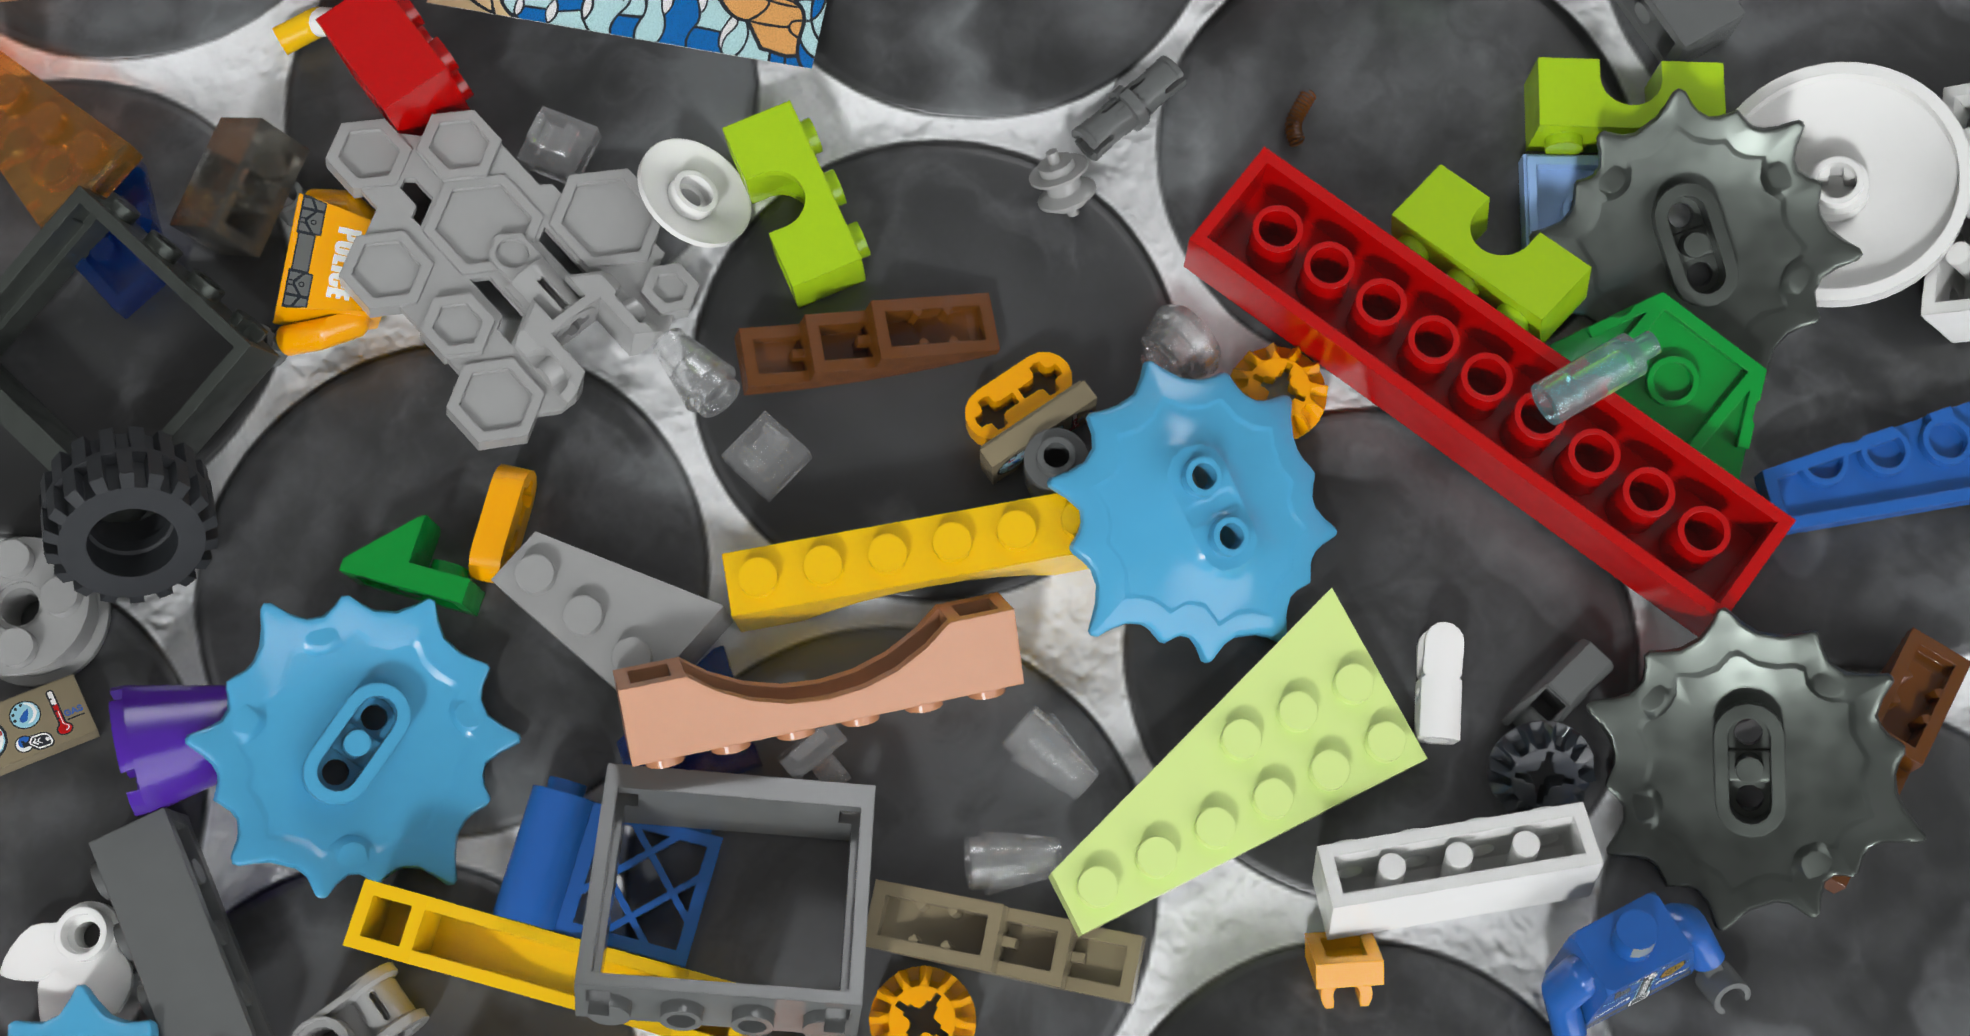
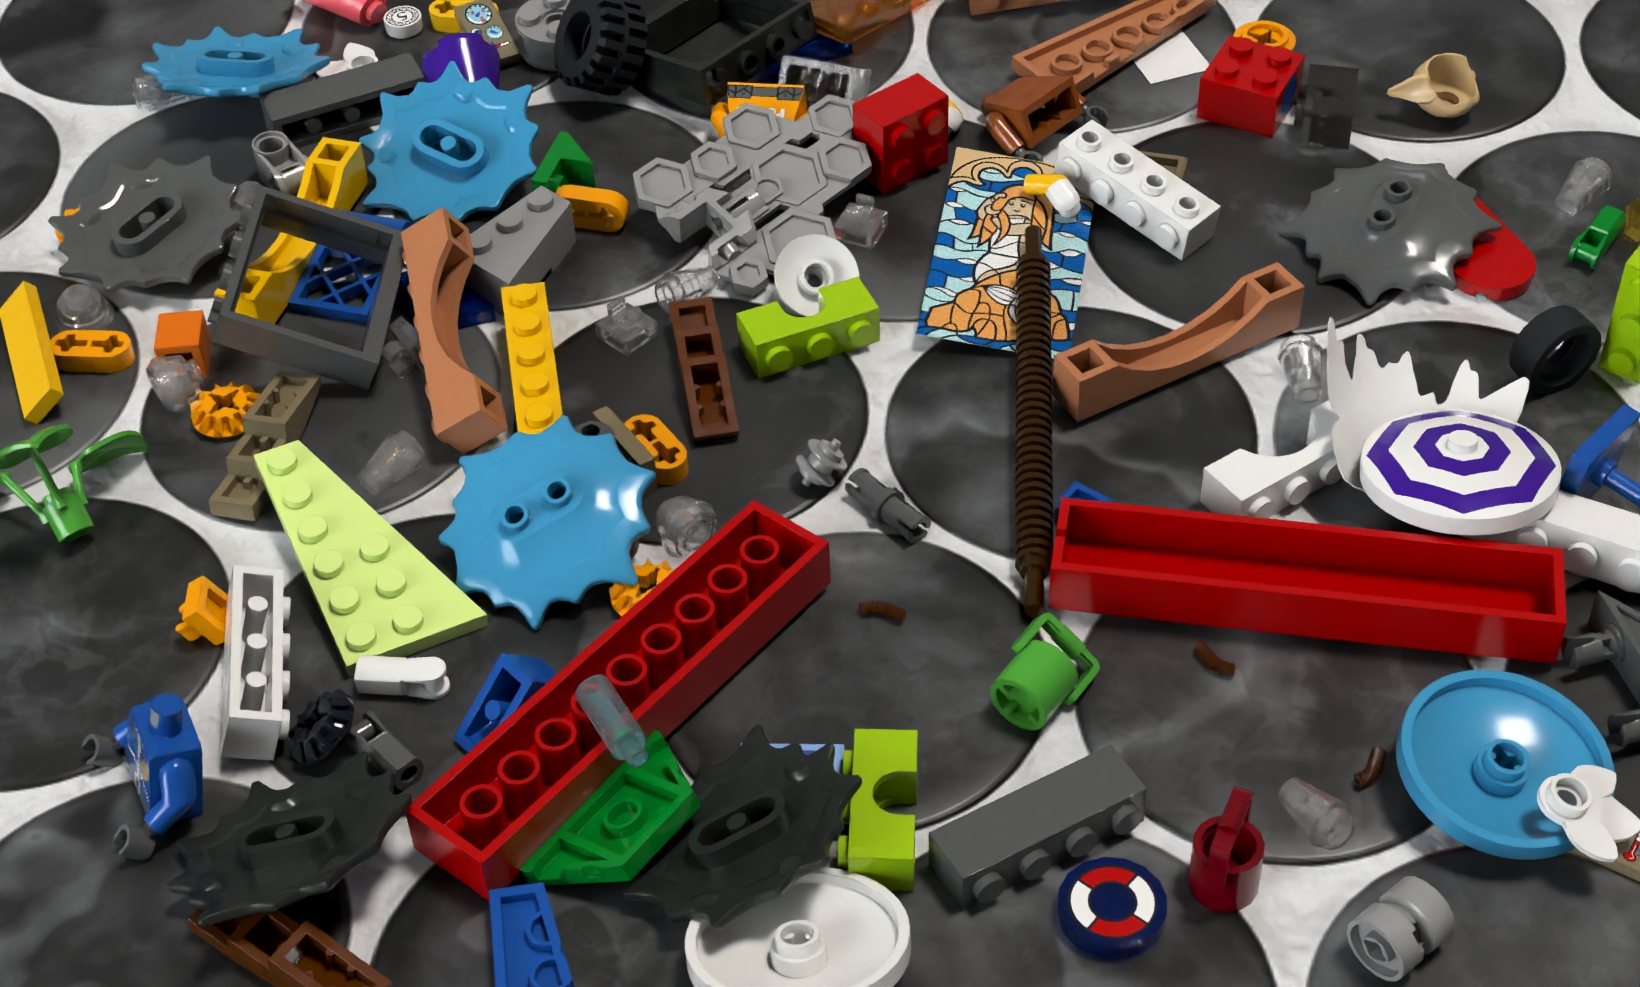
camera: 90 degrees right, 30 degrees down
clear cone [963,829,1063,896] -> none
lime arch [1391,164,1592,342] -> none
none -> blue slope [453,653,558,752]

